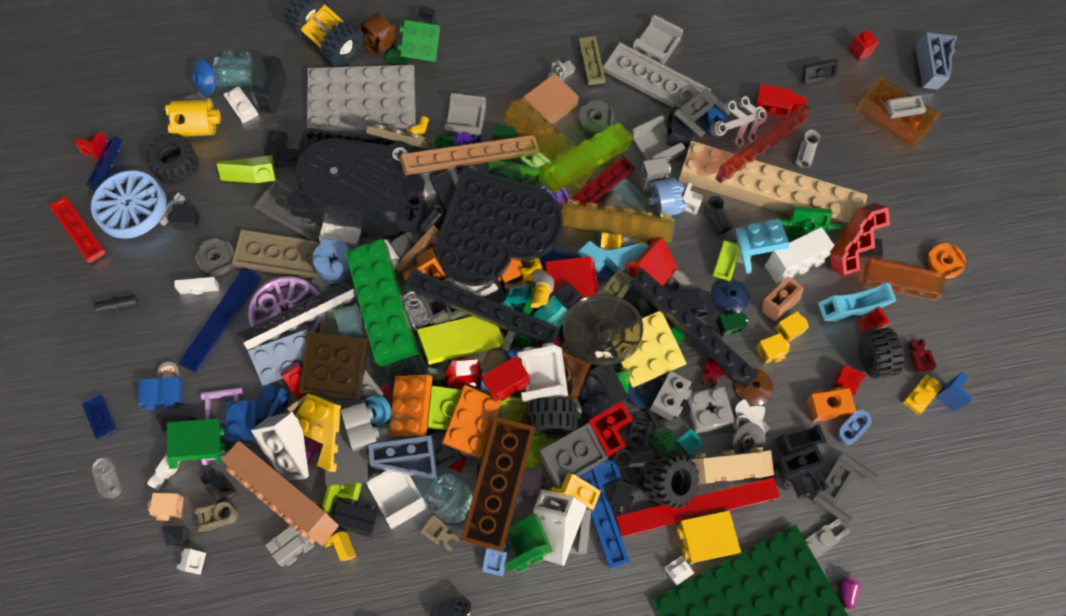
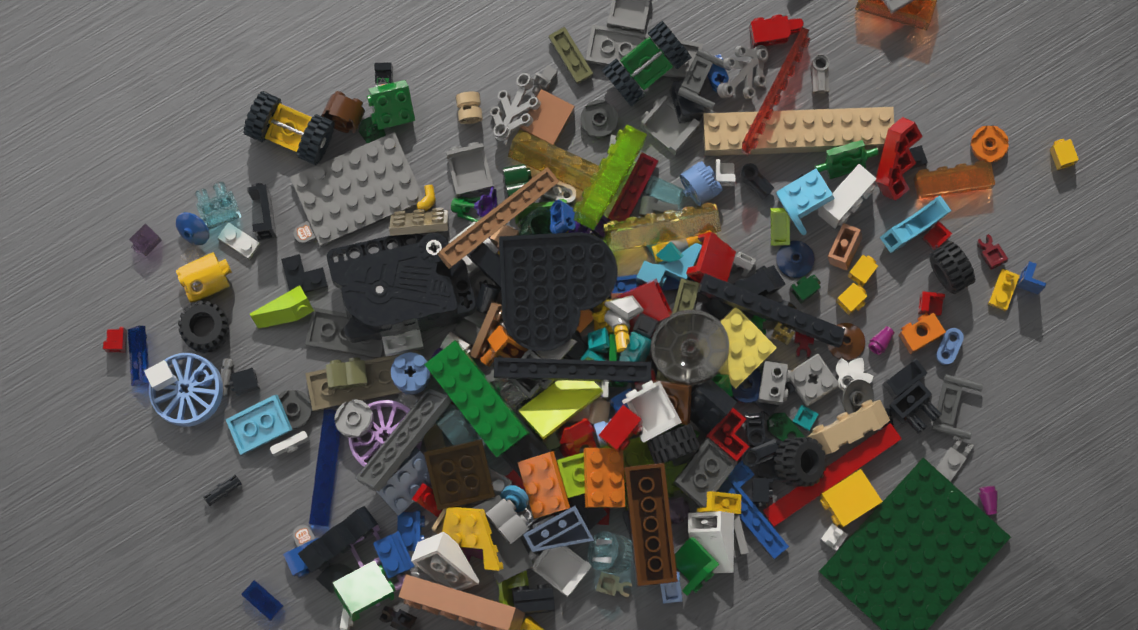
camera: 15 degrees left, 10 degrees up
red plate [49,196,106,263] -> none
light grey brick [639,157,671,193] -> none
none -> clear purple brick [129,223,162,256]
none -> white panel [144,360,177,391]
none -> medium azure plate [225,395,293,455]
none -> tile [293,221,316,244]
none -> black brick [298,506,378,573]
none -> olive brick [326,357,368,390]
none -> light grey tile [335,399,374,438]
none -> tan wheel [456,91,483,124]
none -> light grey plant [490,73,541,141]
none -> blue piece [550,200,576,234]
none -> plate [602,21,692,107]
none -> light grey piece [605,295,644,321]
none -> teal tile [656,242,683,262]
none -> clear yellow tile [771,322,795,346]
none -> magenta cone [868,326,895,355]
none -> yellow brick [1050,139,1079,171]

